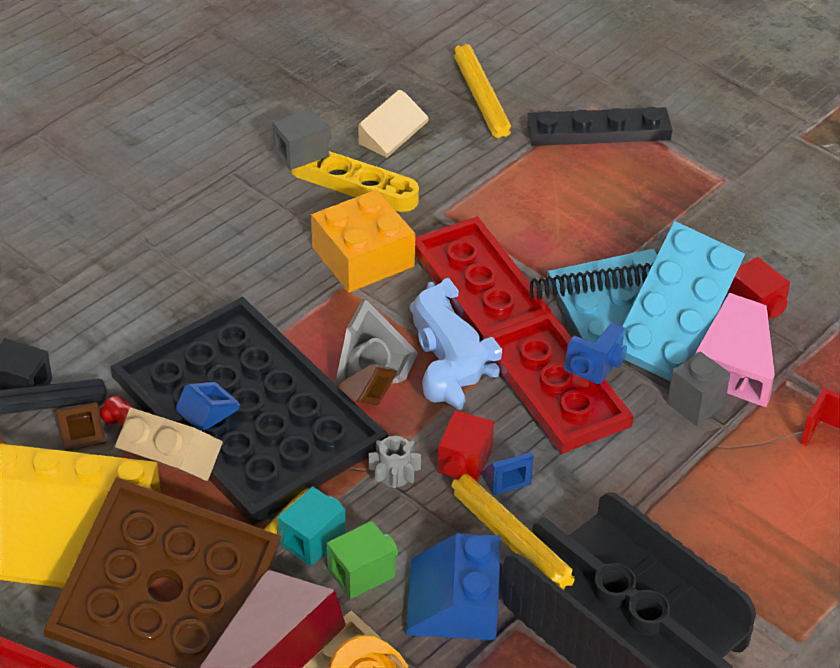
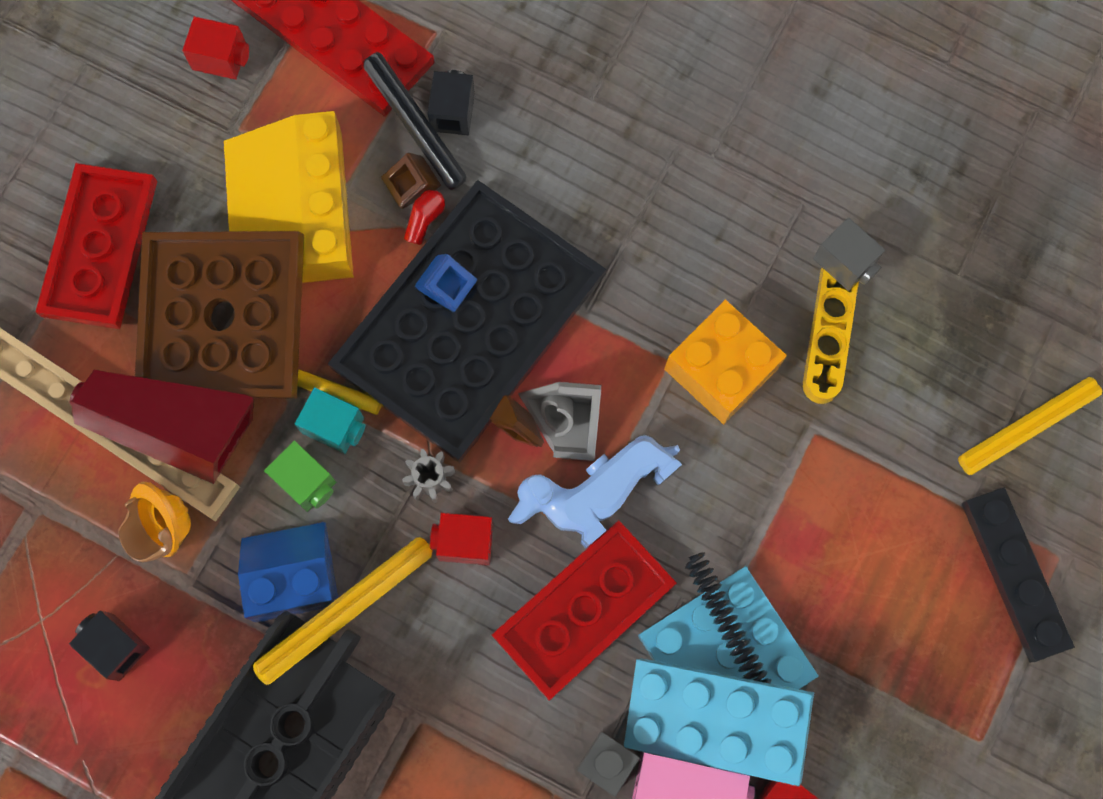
camera: 75 degrees right, 30 degrees up
tan brick [115,407,223,481] -> none
tan slope [358,90,429,158] -> none
red plate [415,216,552,342] -> none
blue slope [483,452,534,495] -> none
blue bracket [564,322,627,385] -> none

